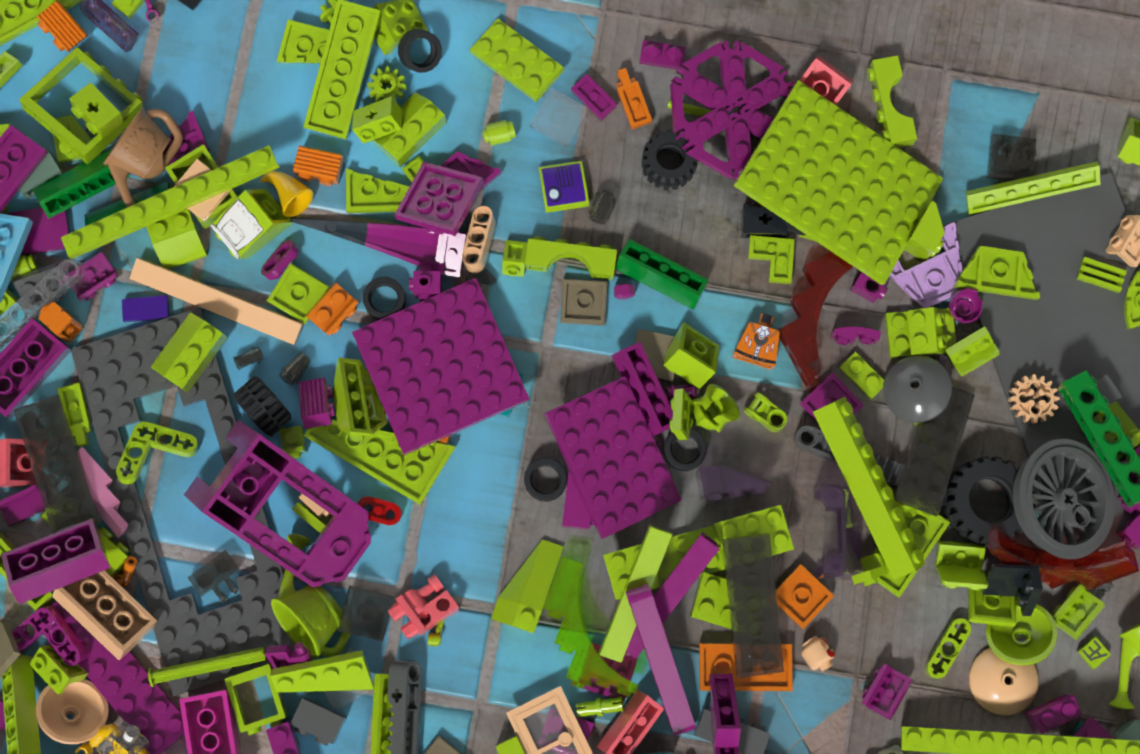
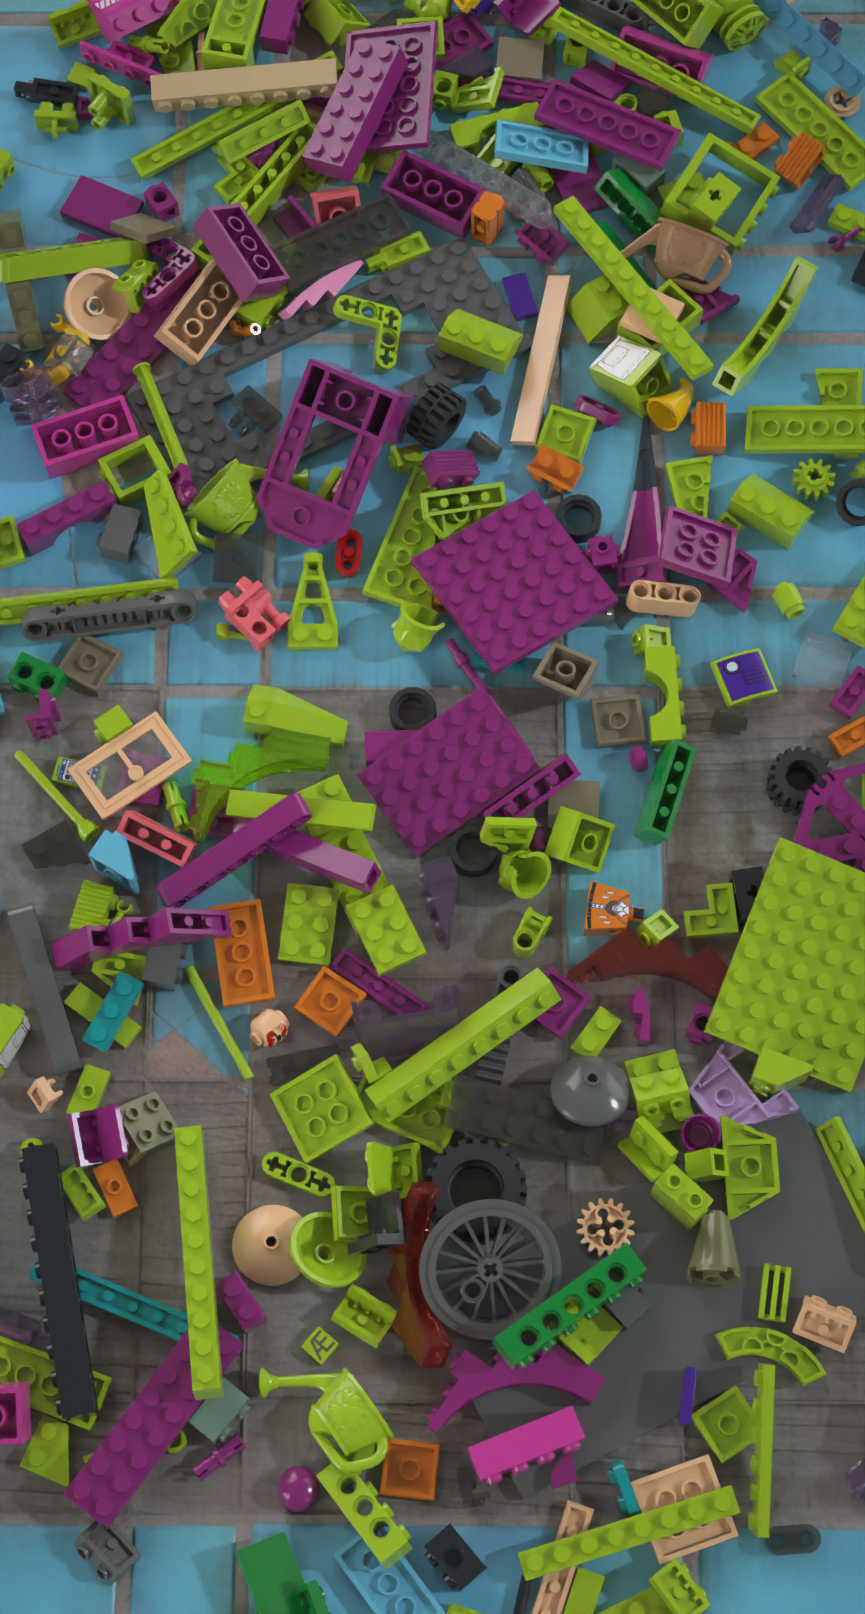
camera: 85 degrees right, 10 degrees down
lime brick [352,96,403,144] -> none
clear smoke plate [722,533,784,678] -> none
magenta bracket [862,663,913,721] -> none
none -> lime piece [184,965,255,1082]
none -> clear smoke plate [266,1043,340,1086]
none -> lime plate [270,1054,375,1164]
none -> lime plate [288,552,338,651]
none -> magenta tile [329,947,429,1028]
none -> lime helmet [391,602,445,653]
none -> magenta bar [445,638,534,759]
none -> dark tan slope [532,642,599,699]
none -> lime bracket [633,909,679,954]
none -> lime panel [650,1164,713,1231]
none -> lime brick [684,1148,729,1183]
none -> olive cone [686,1210,741,1290]
none -> lime arch [712,256,819,397]
none -> orange hinge [727,122,780,160]

